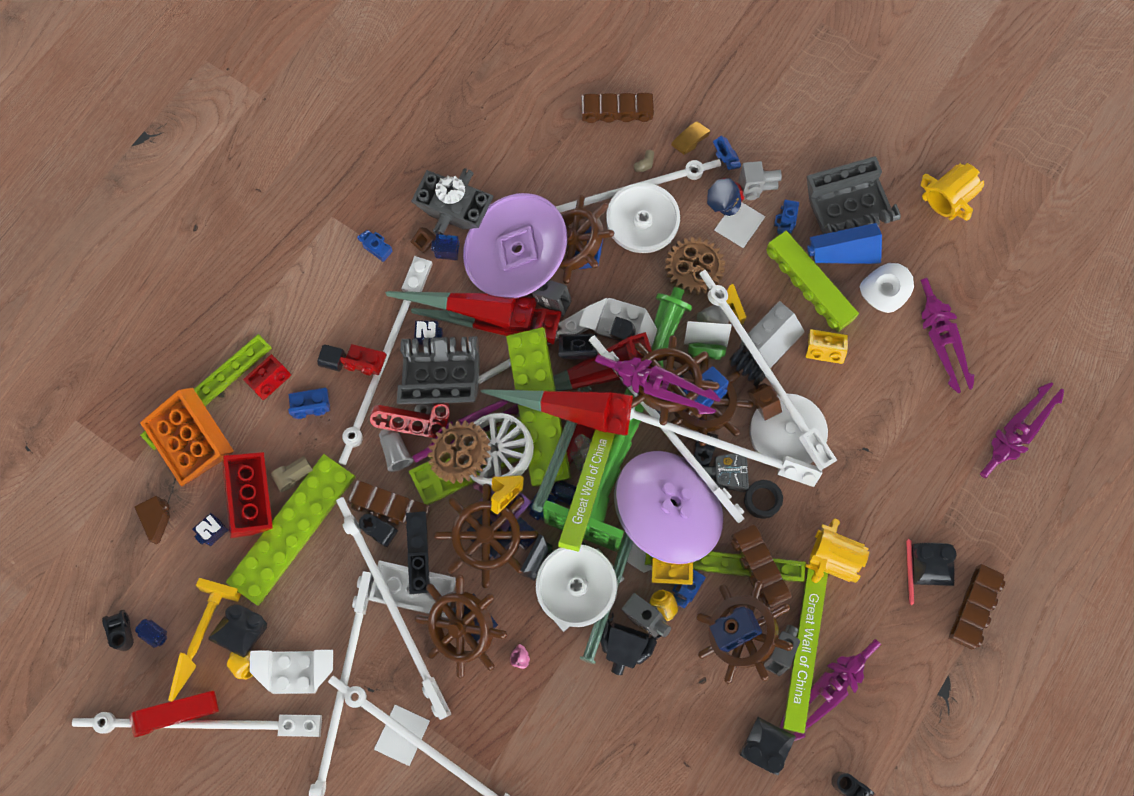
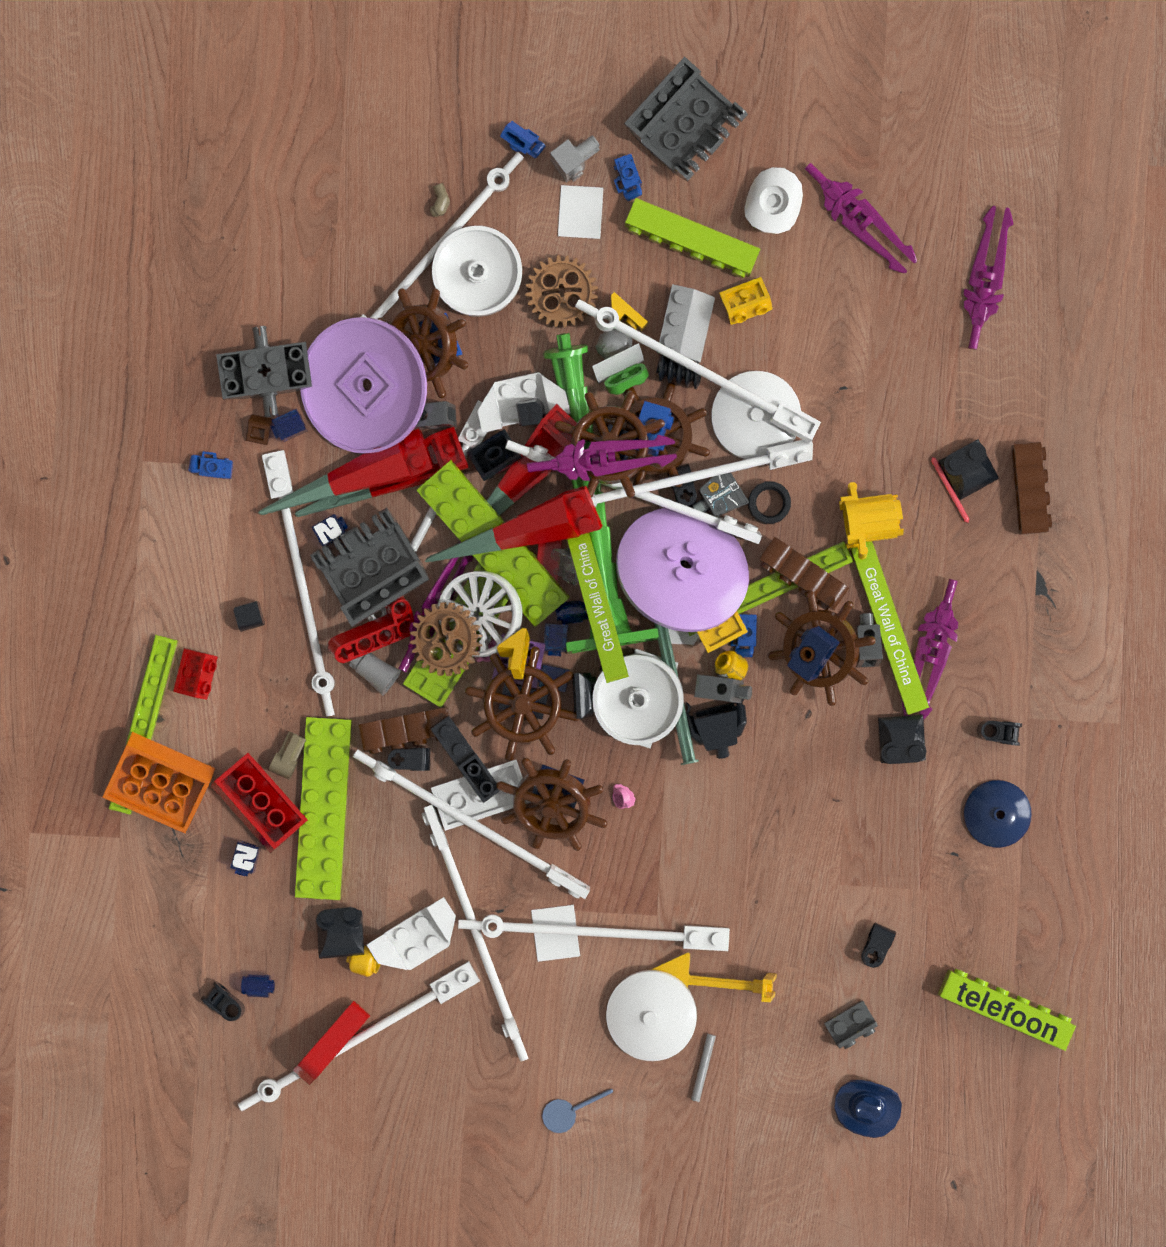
camera: 30 degrees left, 15 degrees up
reddish brown slope [134,496,170,544] -> none
yellow piece [168,578,241,702] -> none
blue bracket [288,388,331,419] -> none
red bracket [339,344,387,376] -> none
white gear [435,175,465,204] -> none
sand green axle [532,386,592,512] -> none
reddish brown brick [582,93,654,123] -> none
pearl gold slope [671,121,710,155] -> none
dark blue piece [707,178,745,216] -> none
reddish brown slope [747,383,782,421] -> none
blue slope [807,223,882,264] -> none
yellow container [921,163,984,221] -> none

